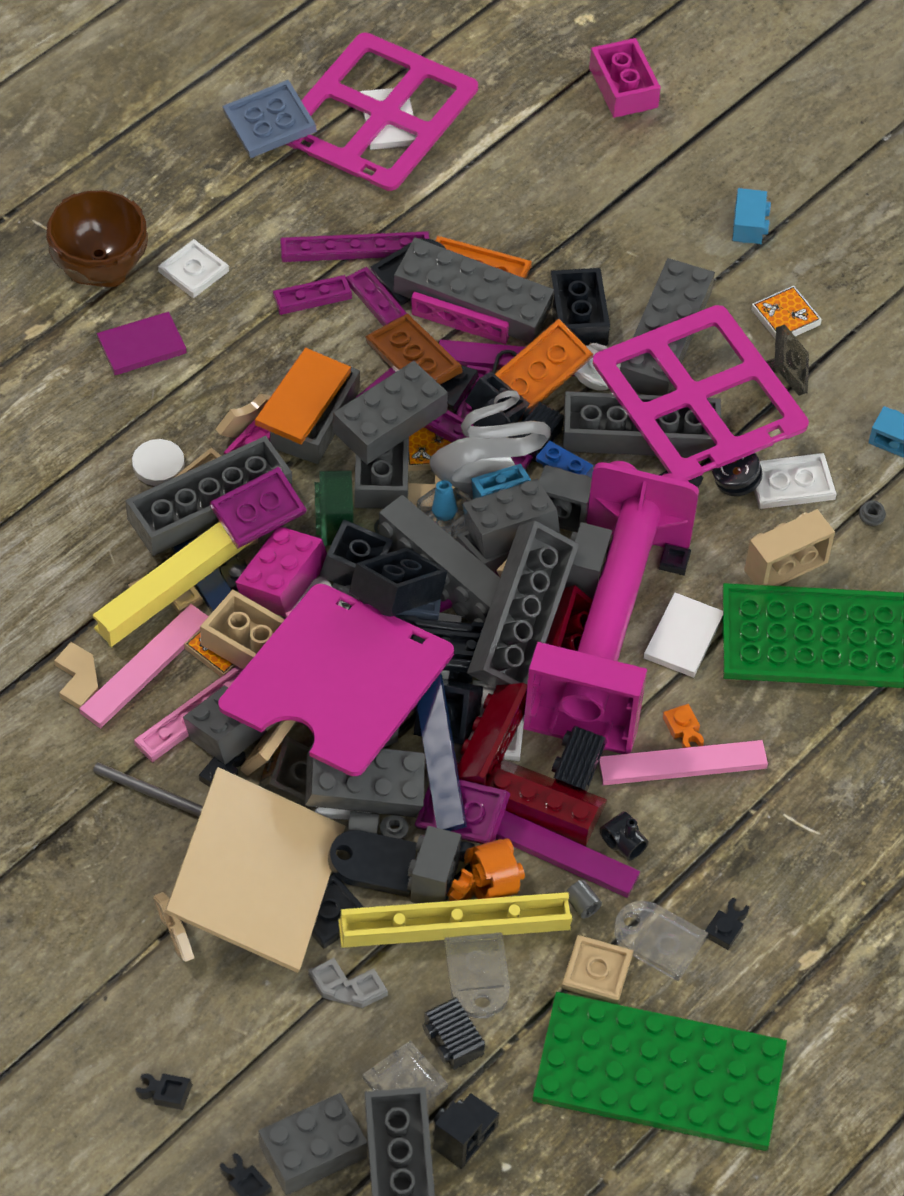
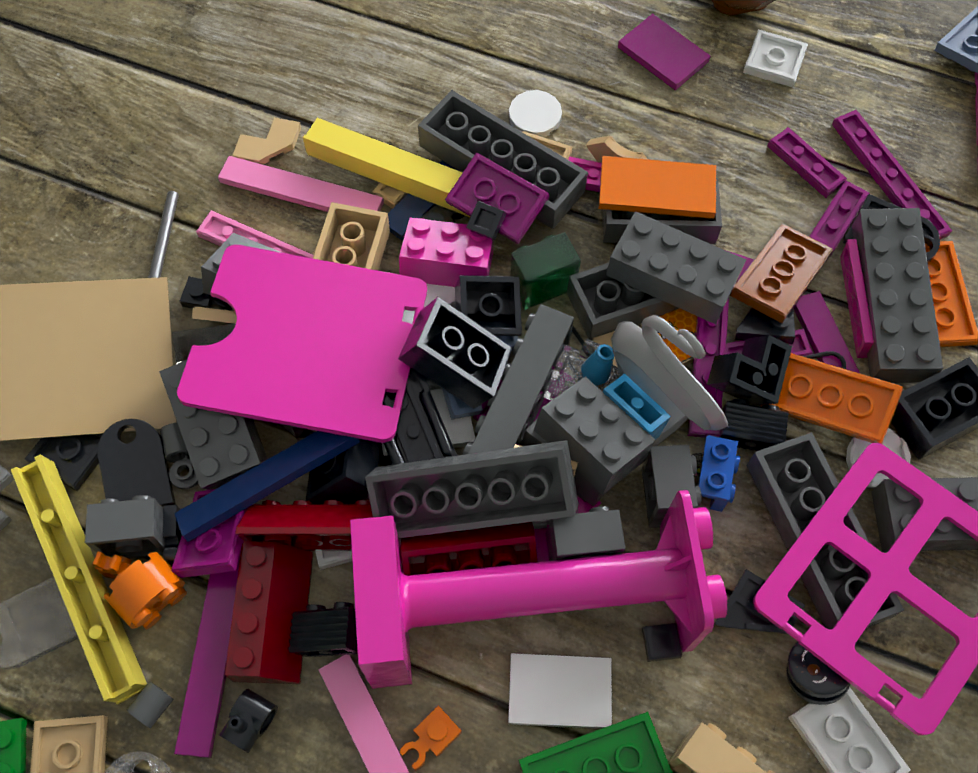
camera: 70 degrees right, 10 degrees up
none -> black tile [466,201,506,240]

